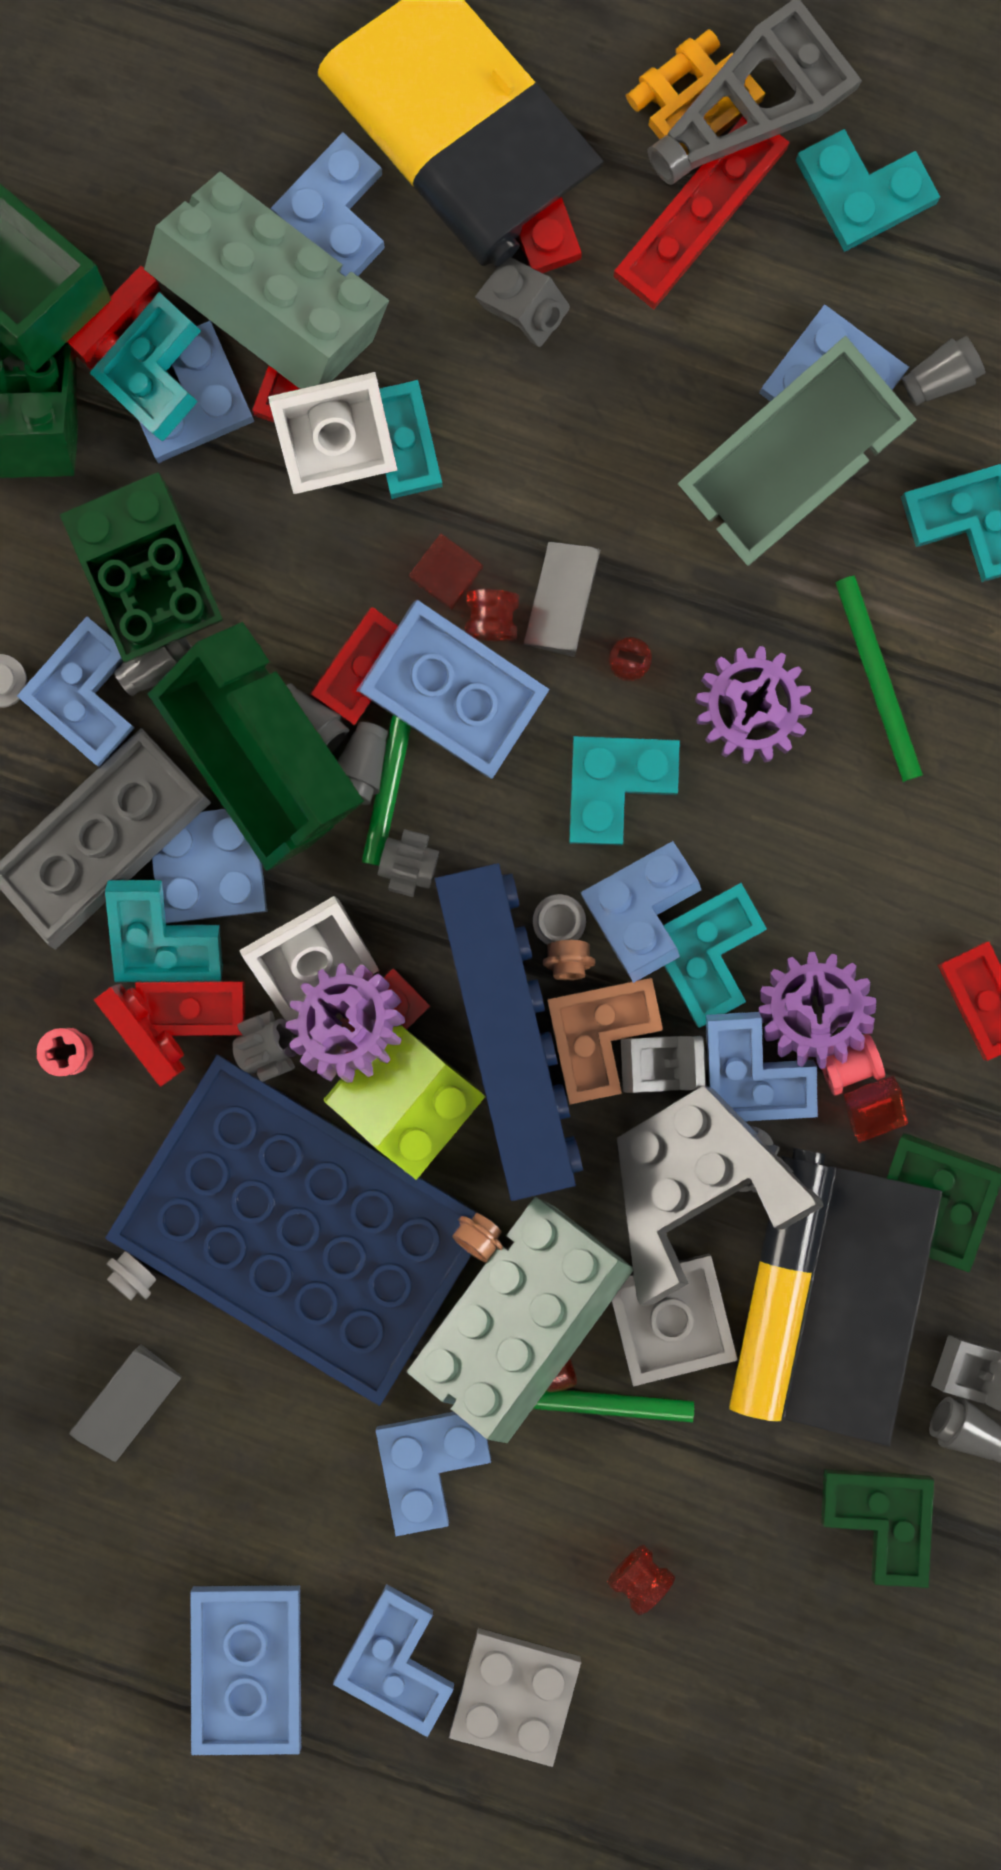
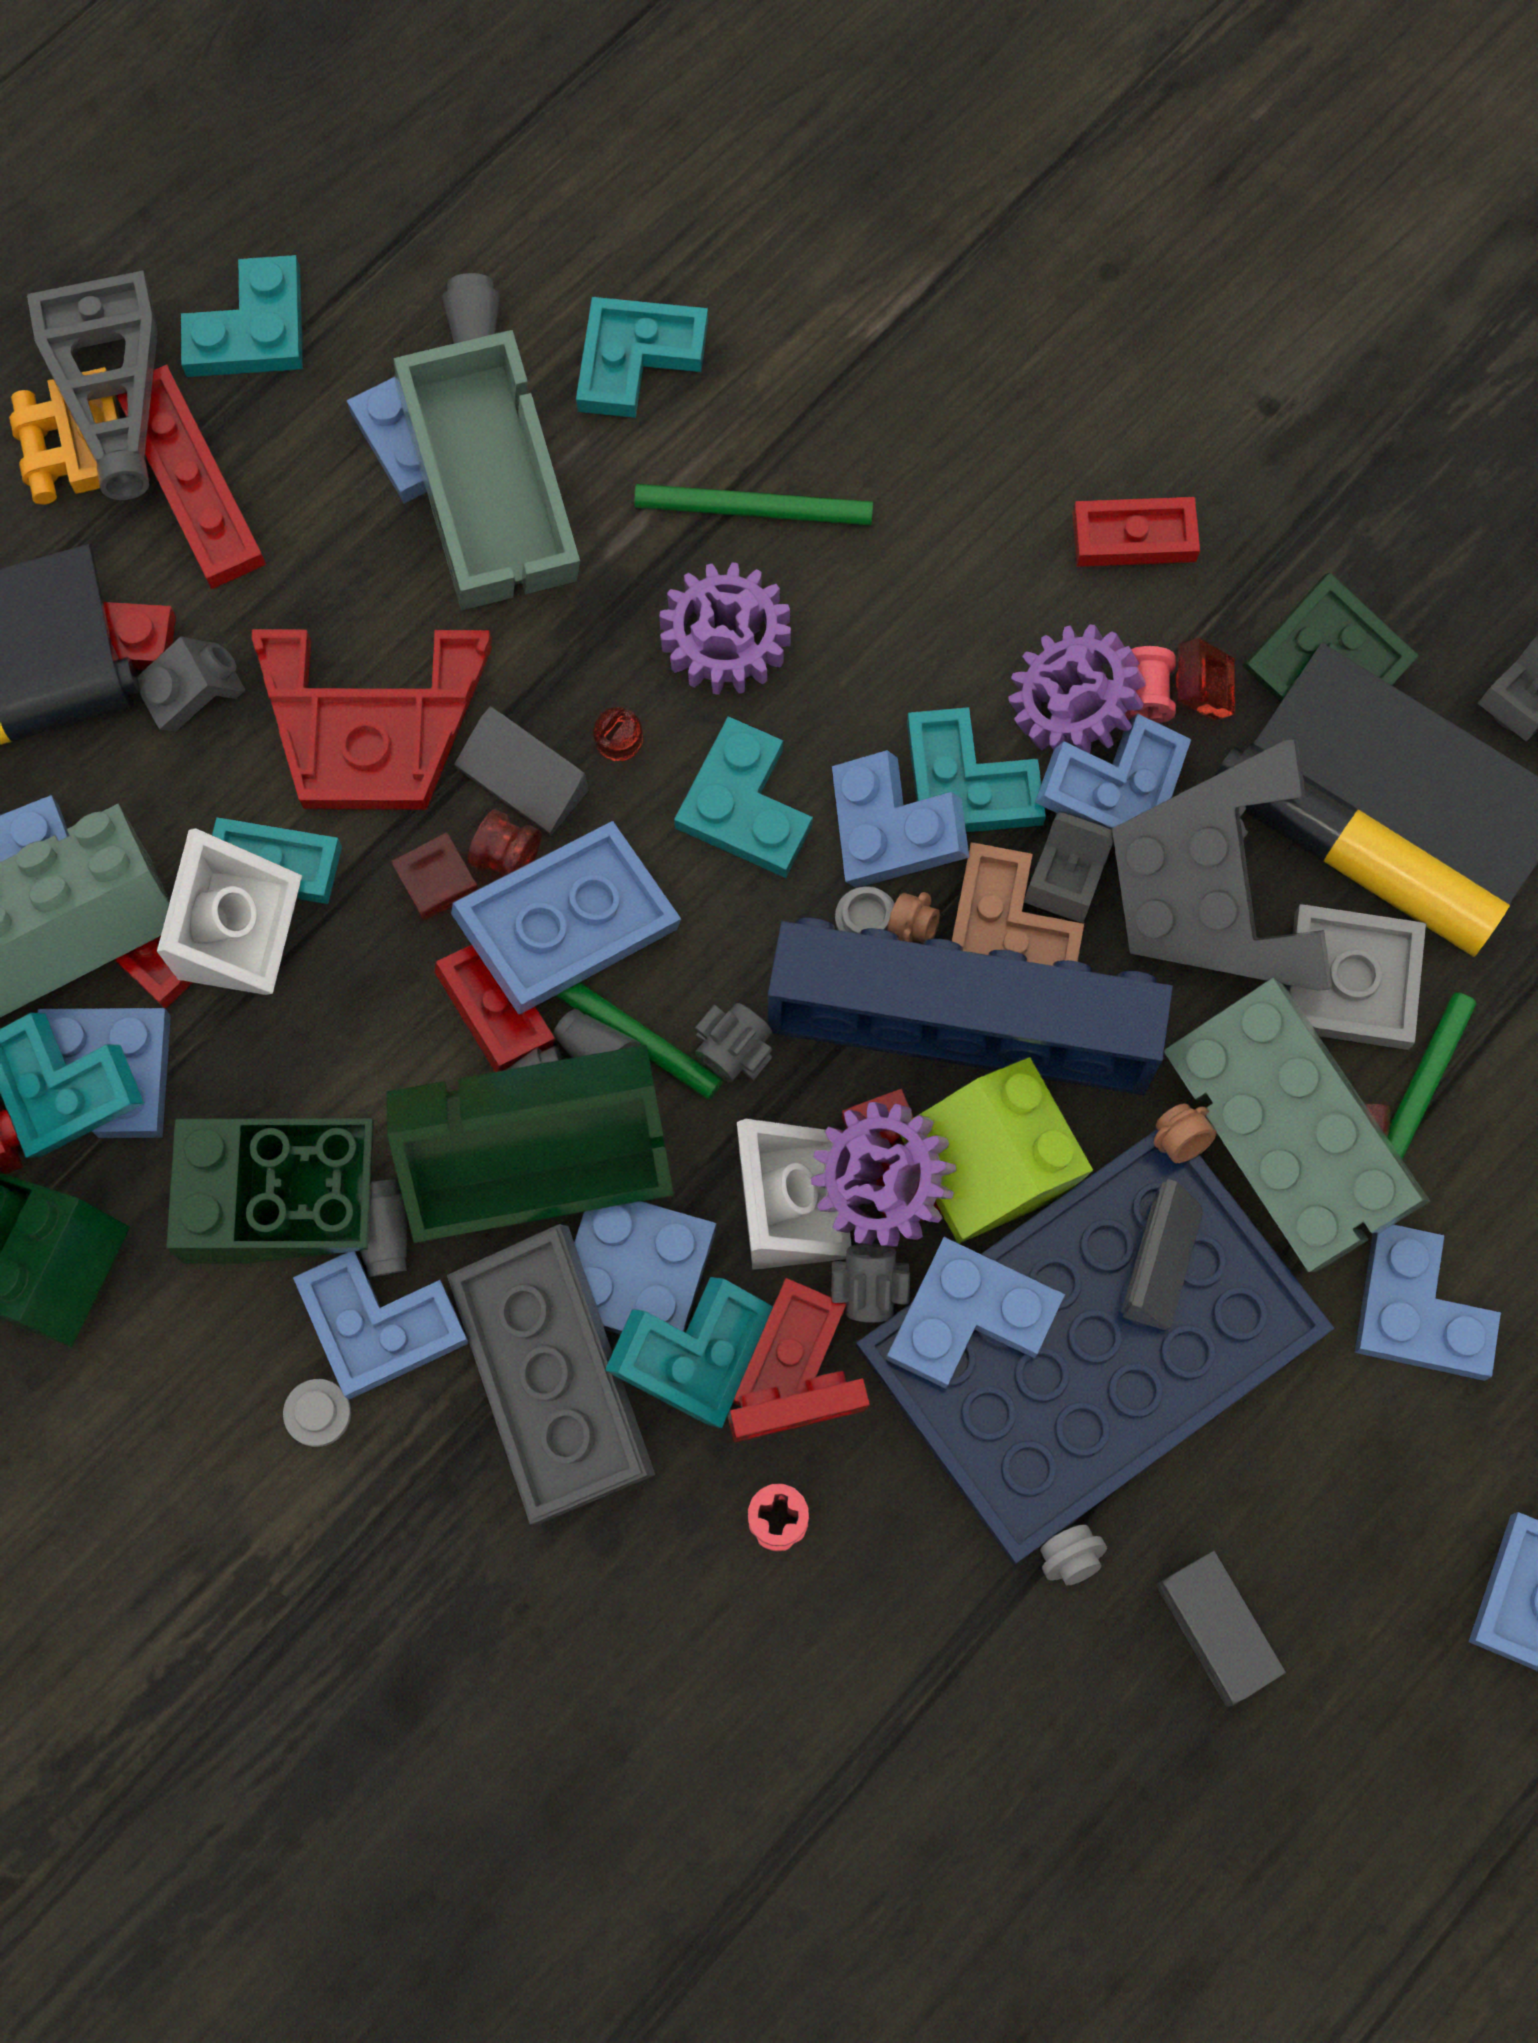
camera: 65 degrees left, 15 degrees down
none -> red wing [252,629,492,810]
none -> medium blue plate [886,1237,1065,1389]
none -> dark grey slope [1121,1179,1203,1330]

